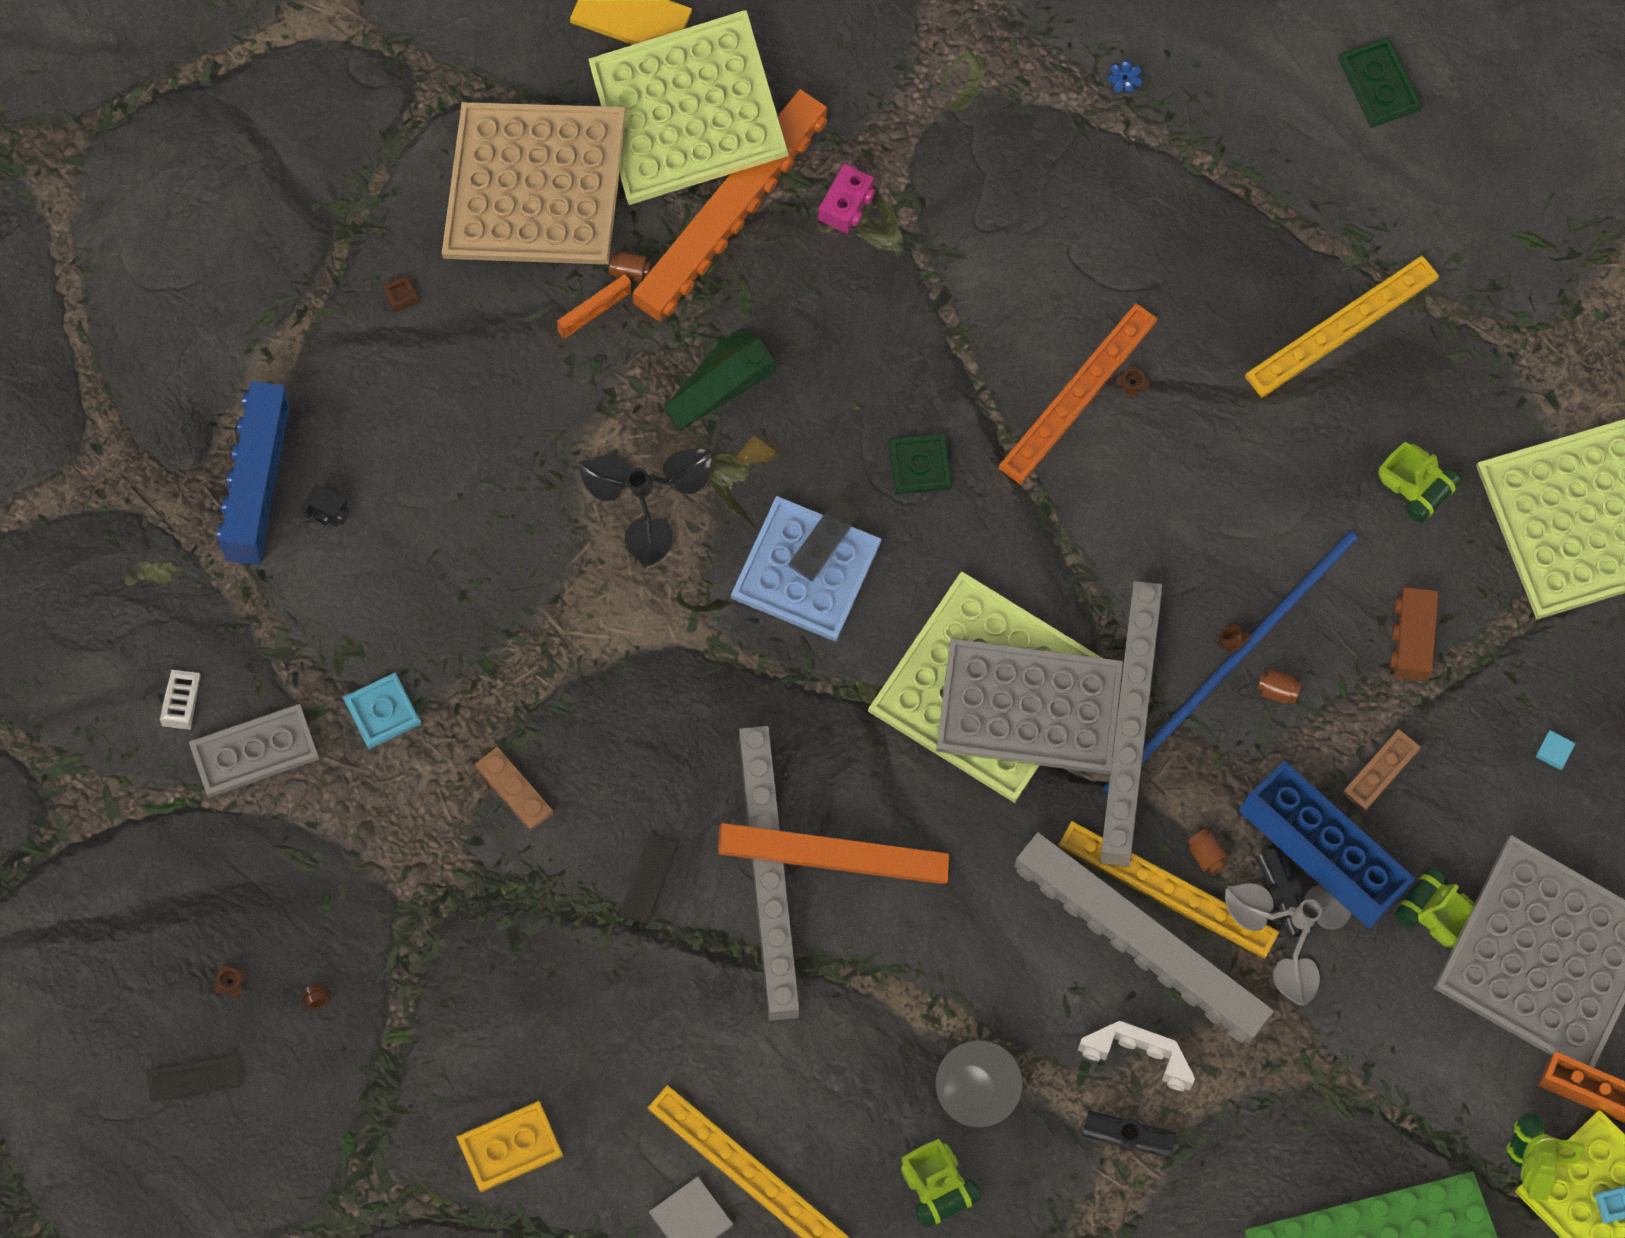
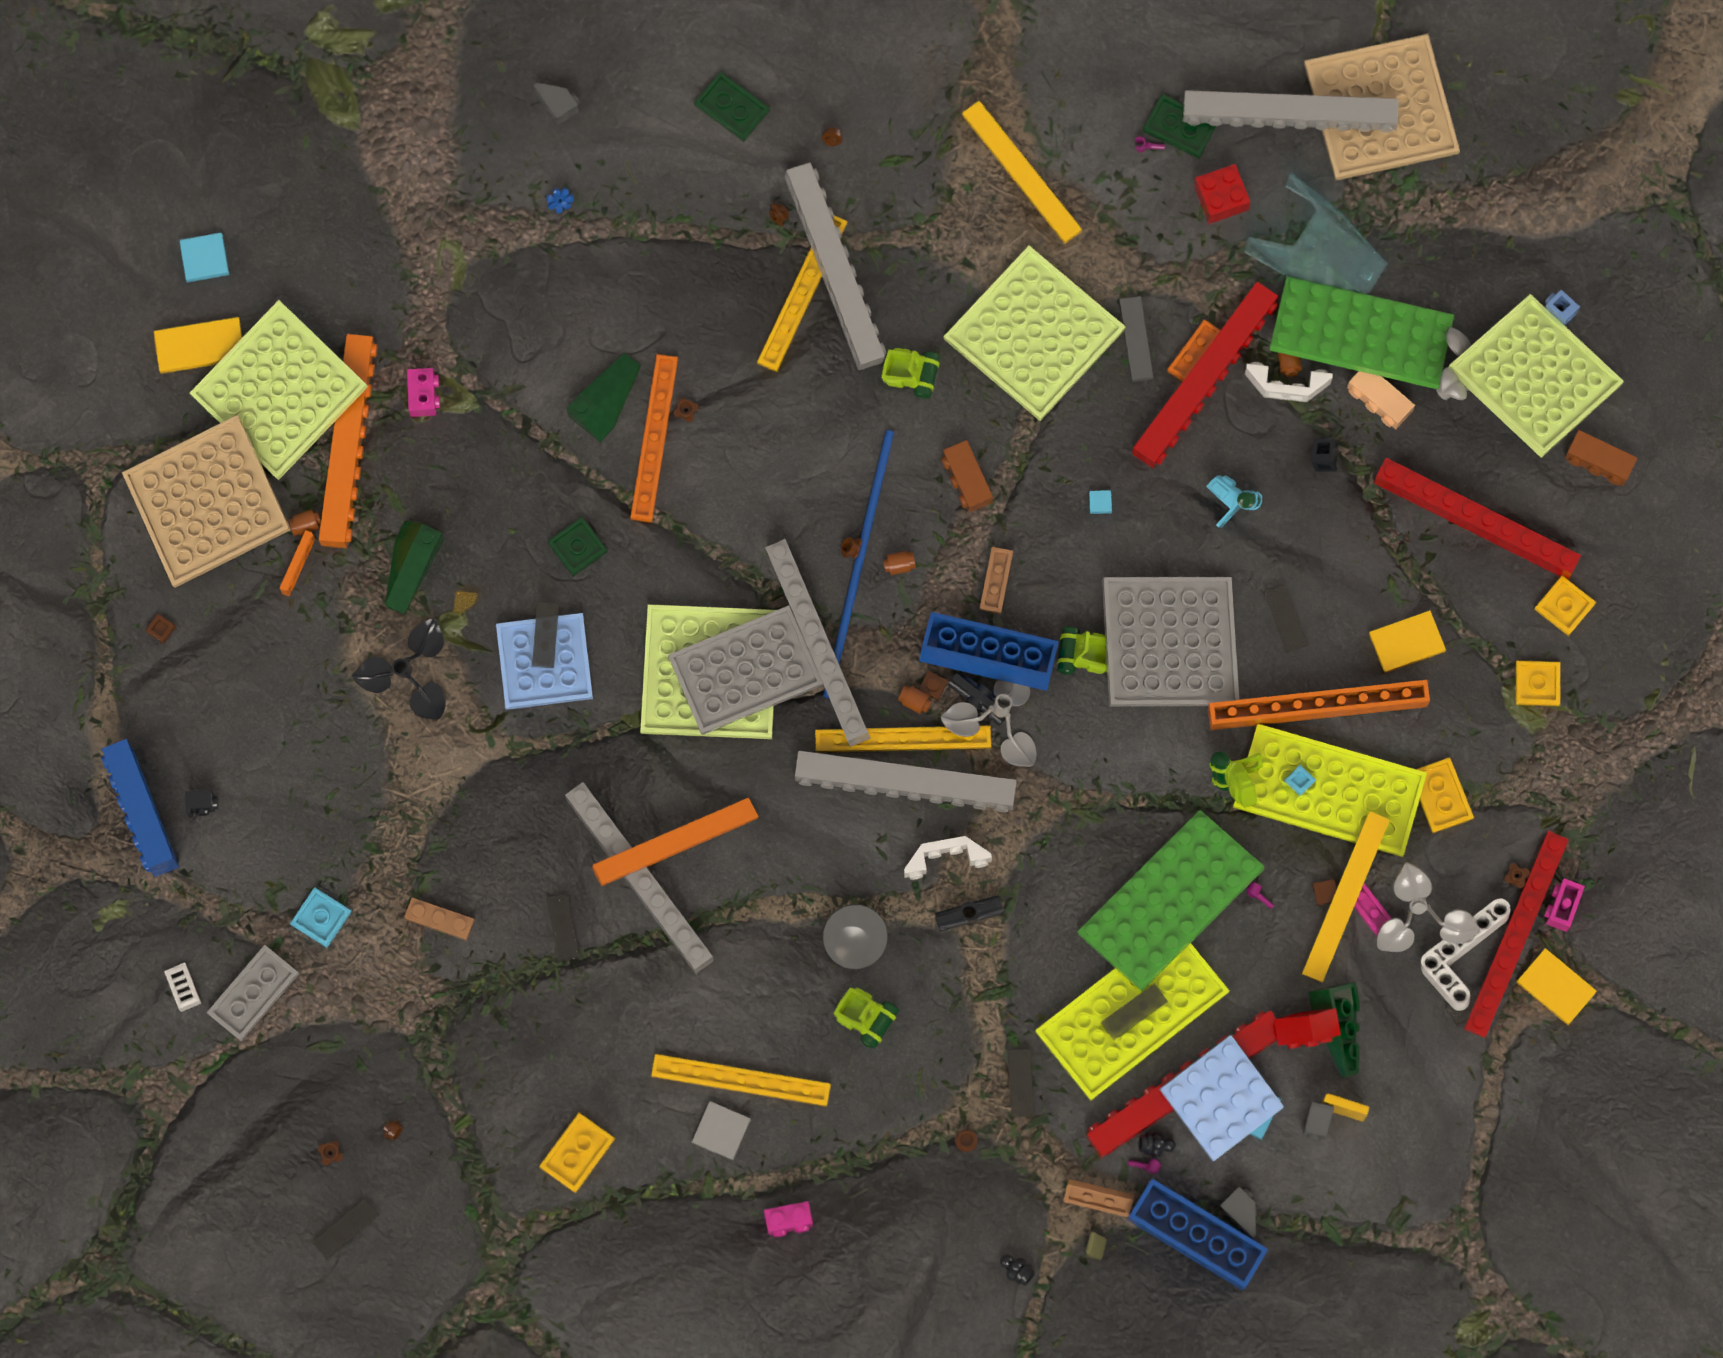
camera: 25 degrees left, 5 degrees up
none -> dark green wedge [567,353,641,443]
none -> reddish brown plate [769,203,789,227]
none -> light grey brick [784,163,886,371]
none -> reddish brown plate [821,127,843,147]
none -> reddish brown plate [919,671,948,701]

